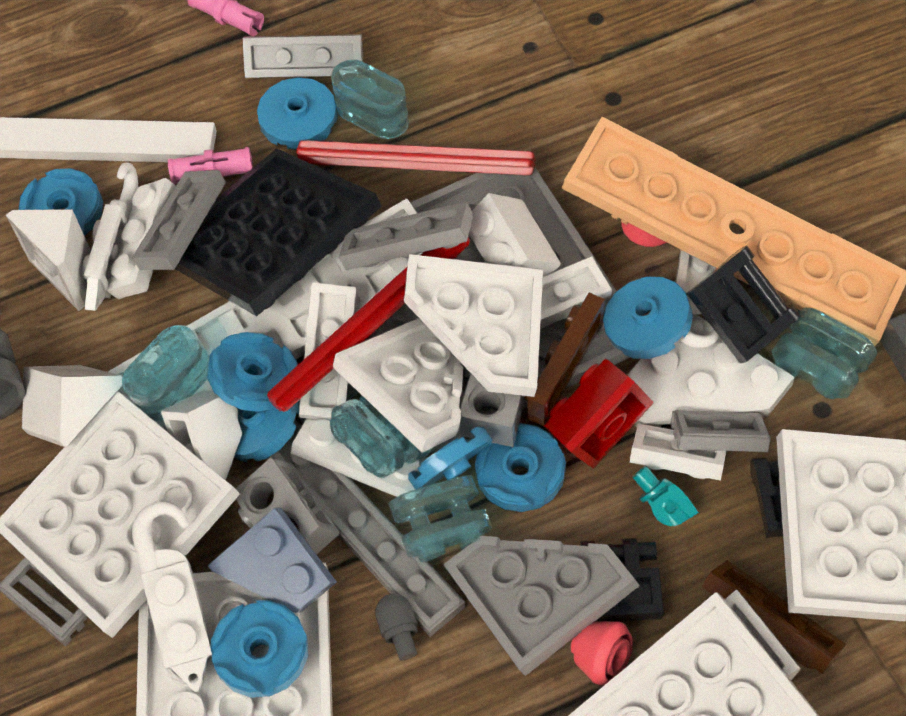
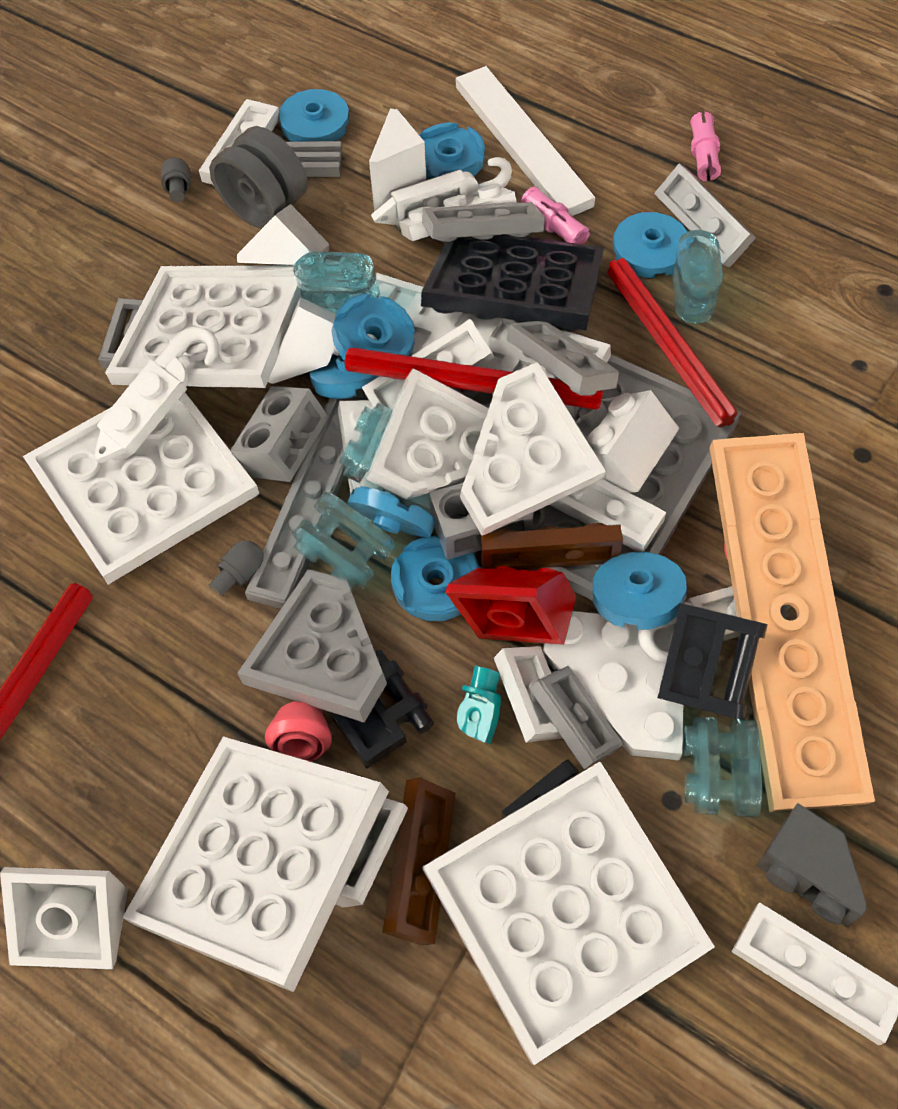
camera: 55 degrees right, 0 degrees up
sand blue wing [208,508,337,613] -> none
dark azure plate [211,600,308,698] -> none

